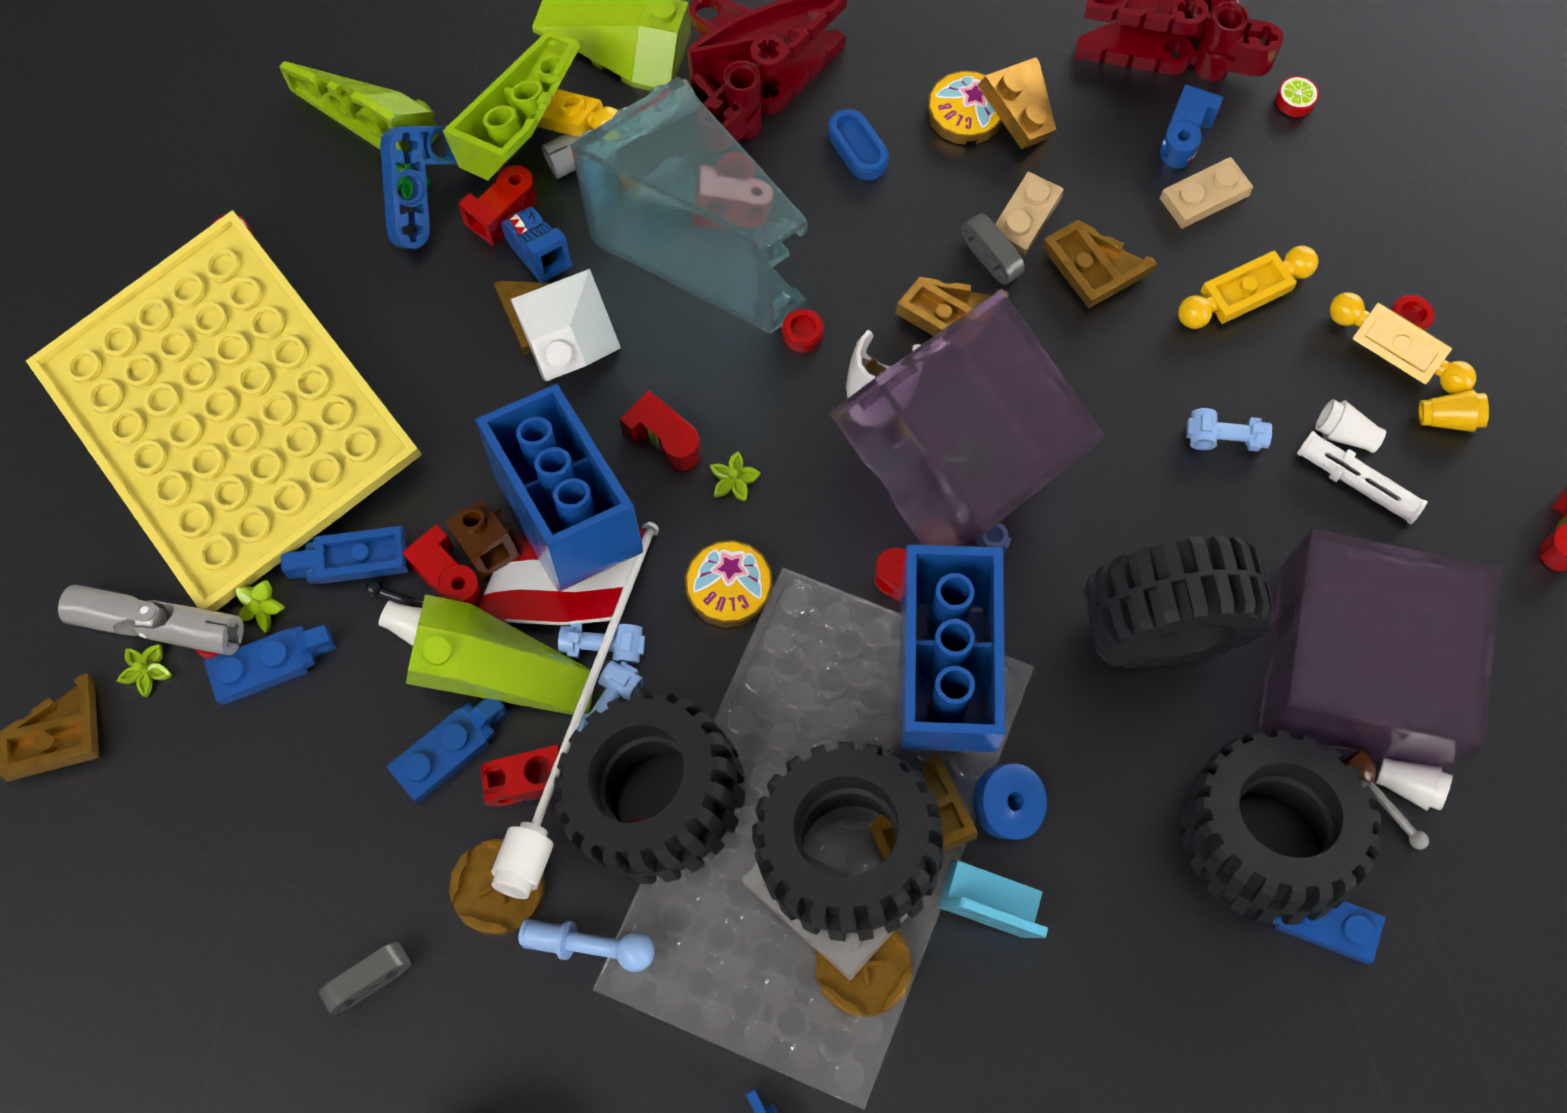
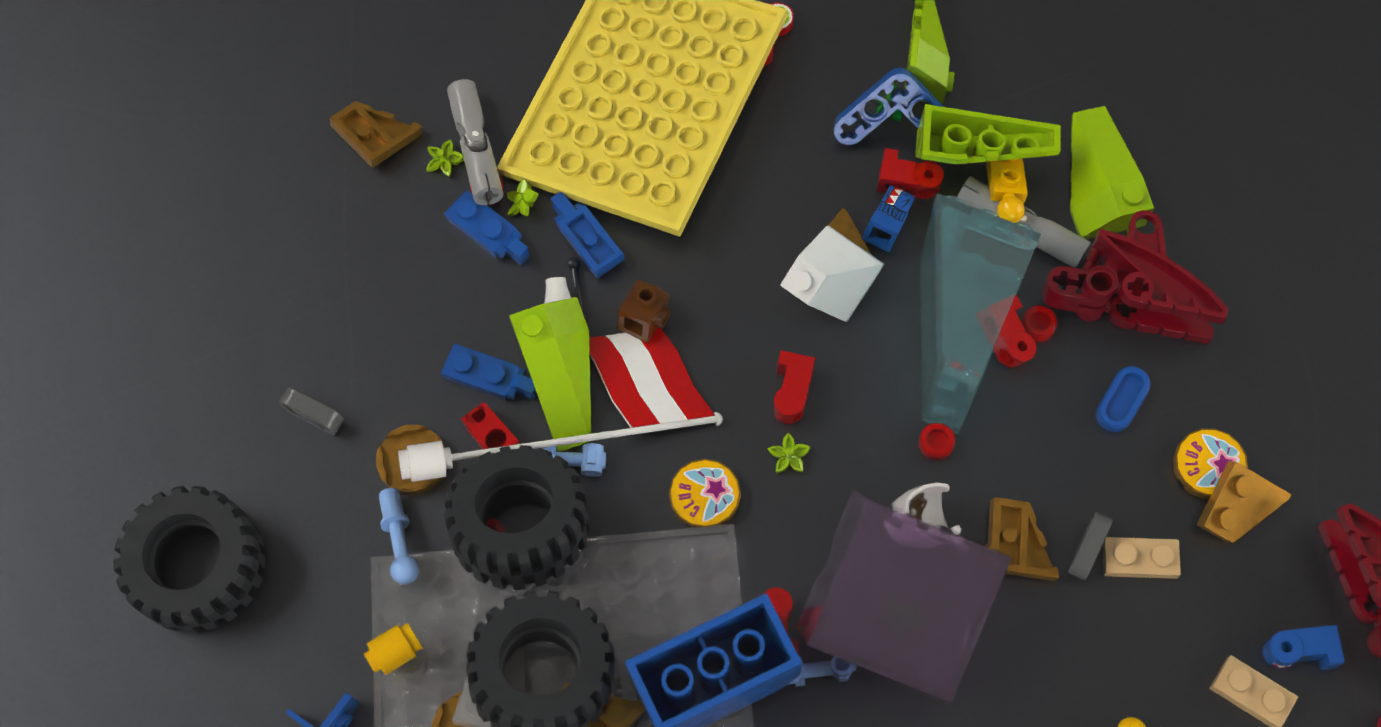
camera: 65 degrees right, 0 degrees up
red leg [402,524,483,607] -> none
blue brick [475,384,643,592] -> none
light blue bar [558,623,645,664] -> none
pearl gold wing [1042,220,1157,309] -> none
none -> yellow brick [364,623,423,676]

